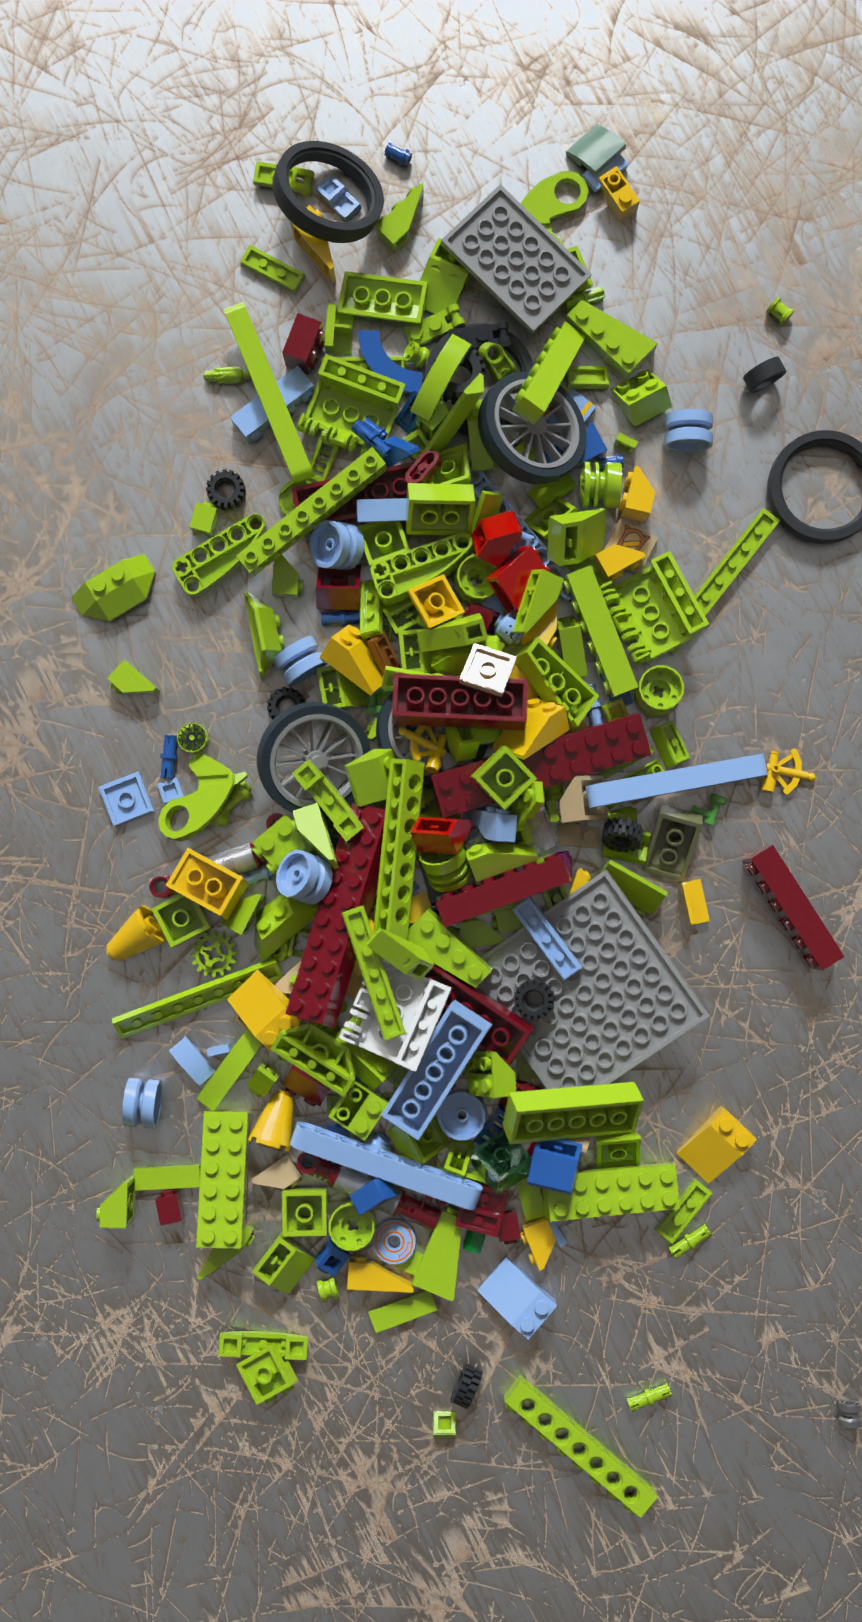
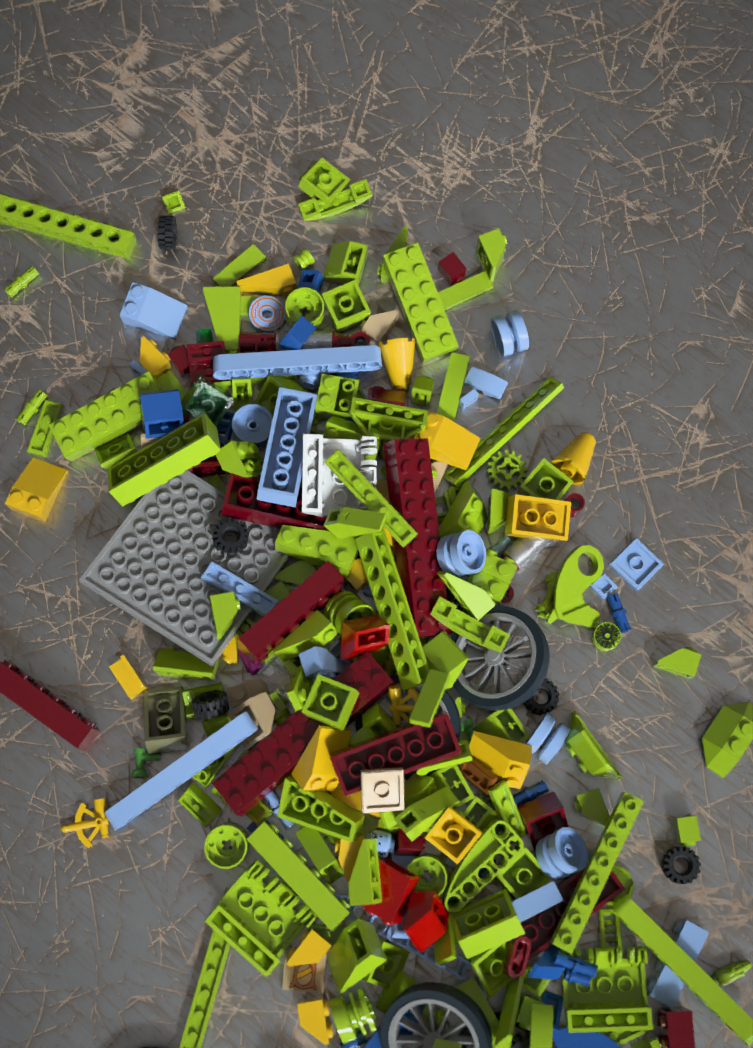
camera: 155 degrees right, 10 degrees down
lime beam [172,513,267,598] -> none
none -> lime slope [210,592,240,640]
none -> lime tile [409,669,450,728]

